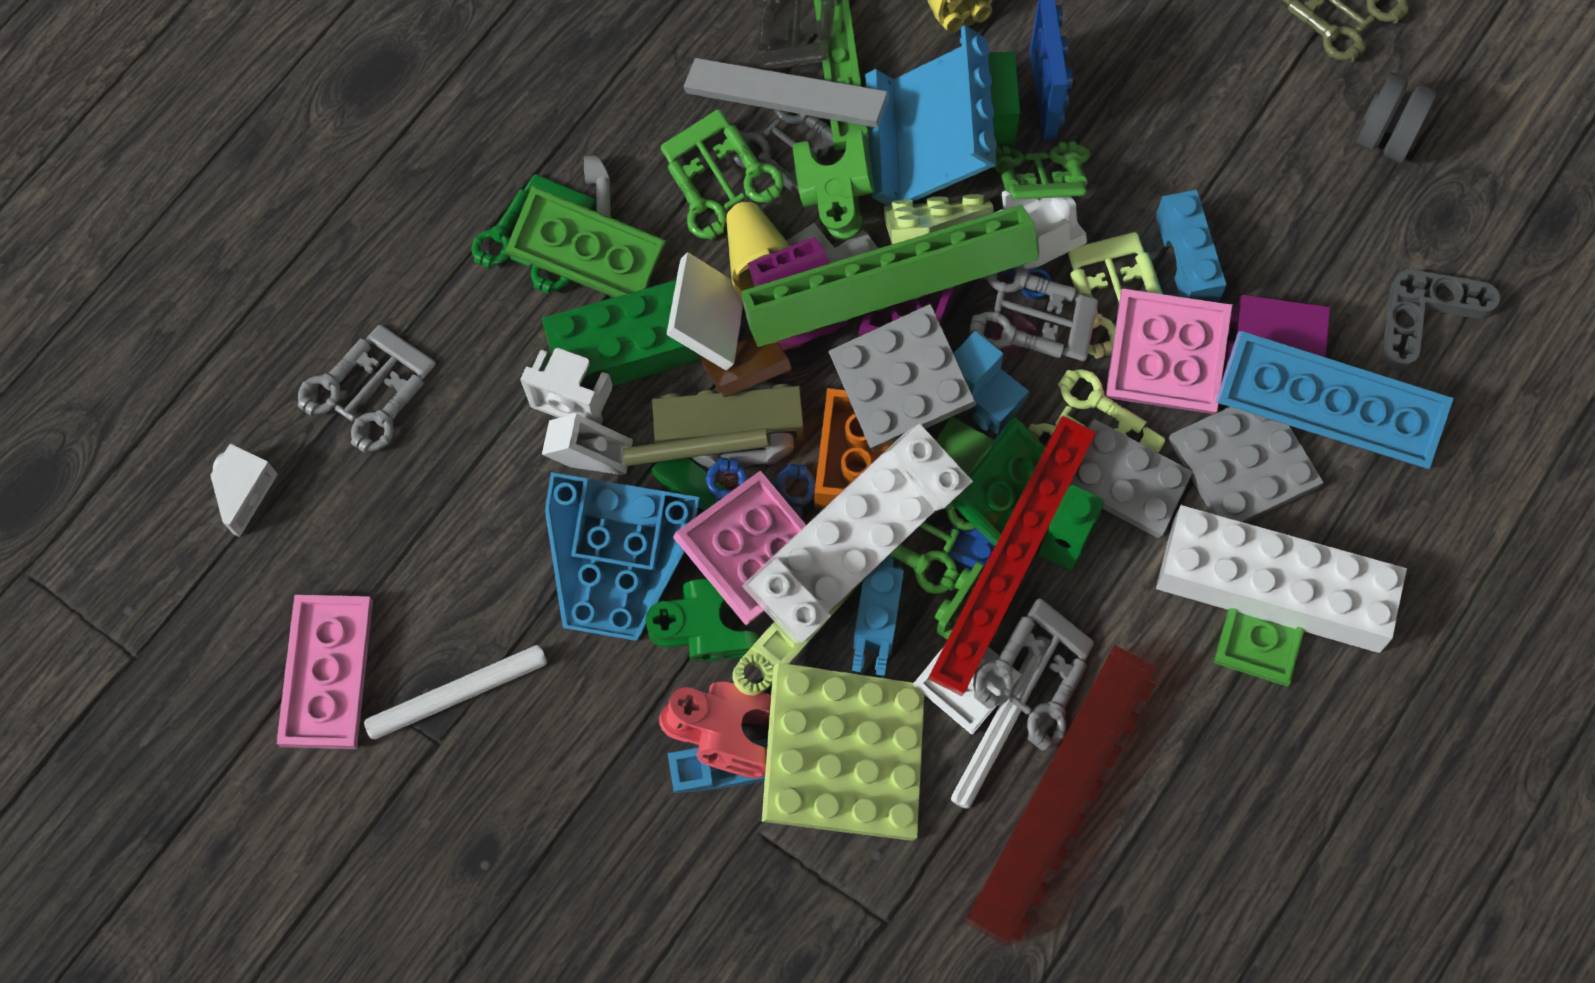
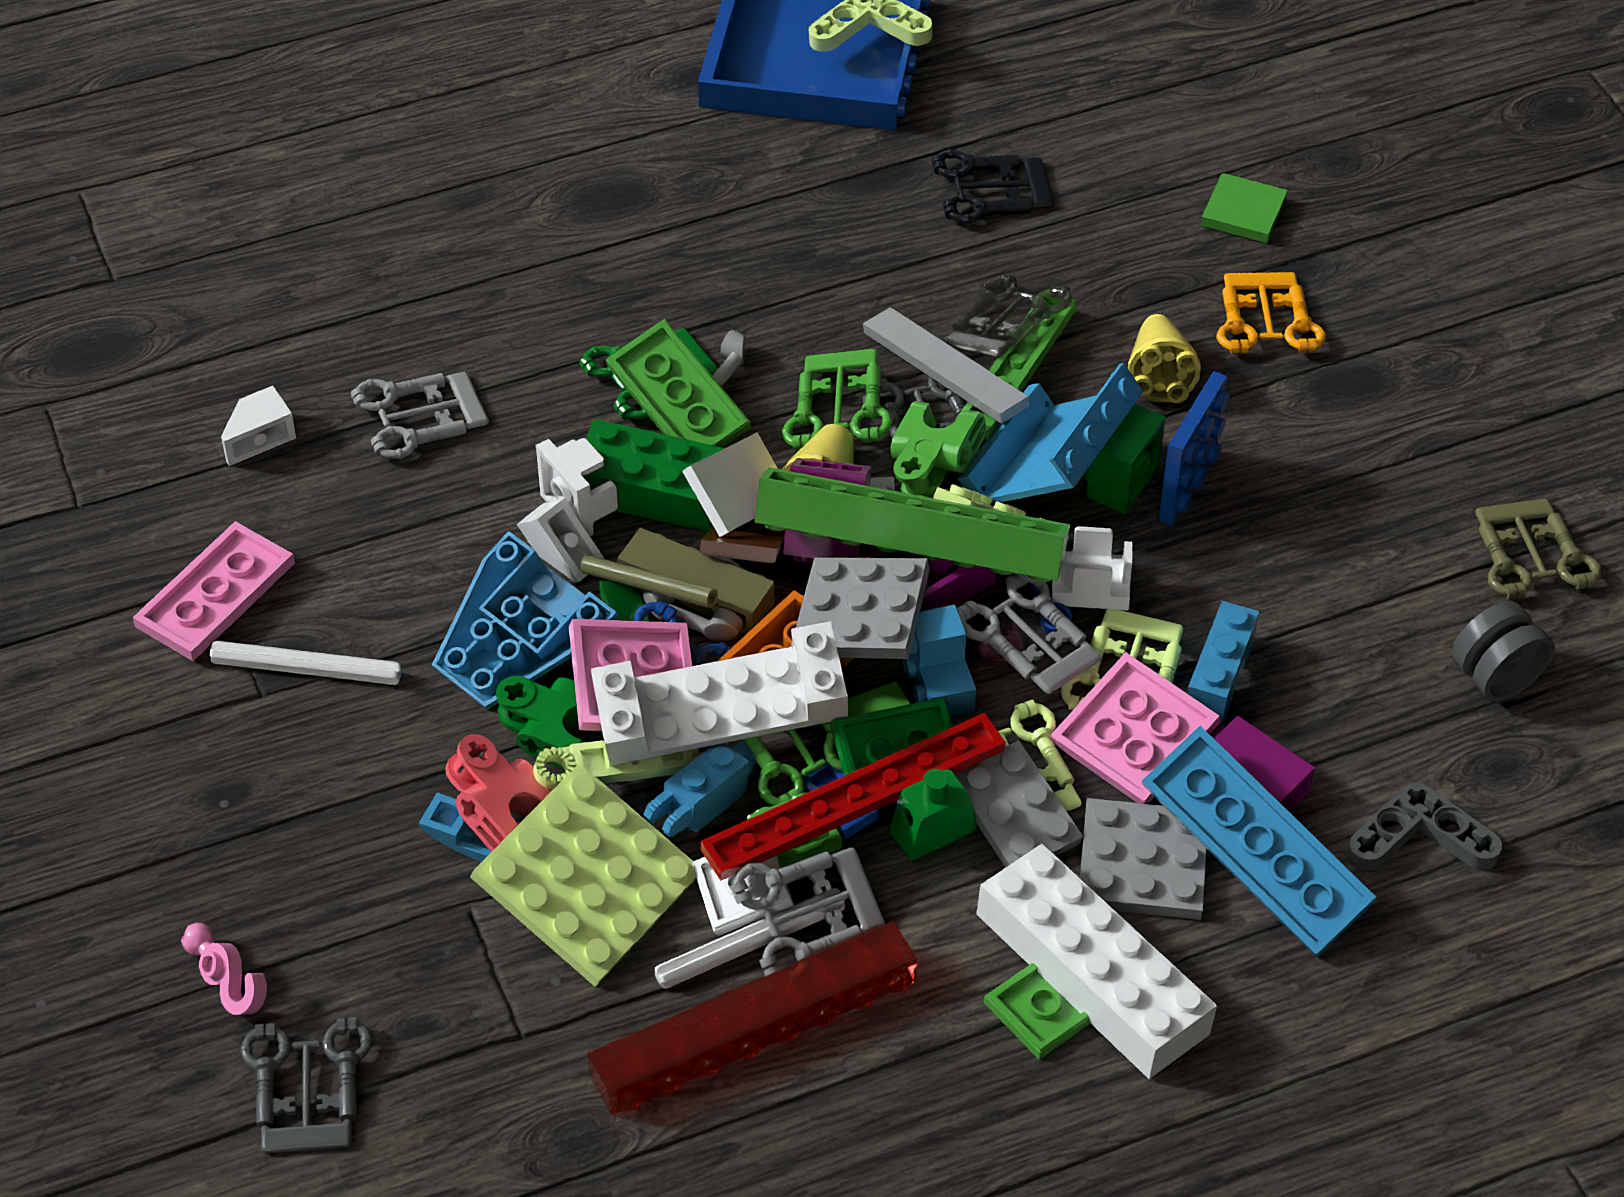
camera: 30 degrees right, 20 degrees down
bright green piece [992,141,1091,200] -> none

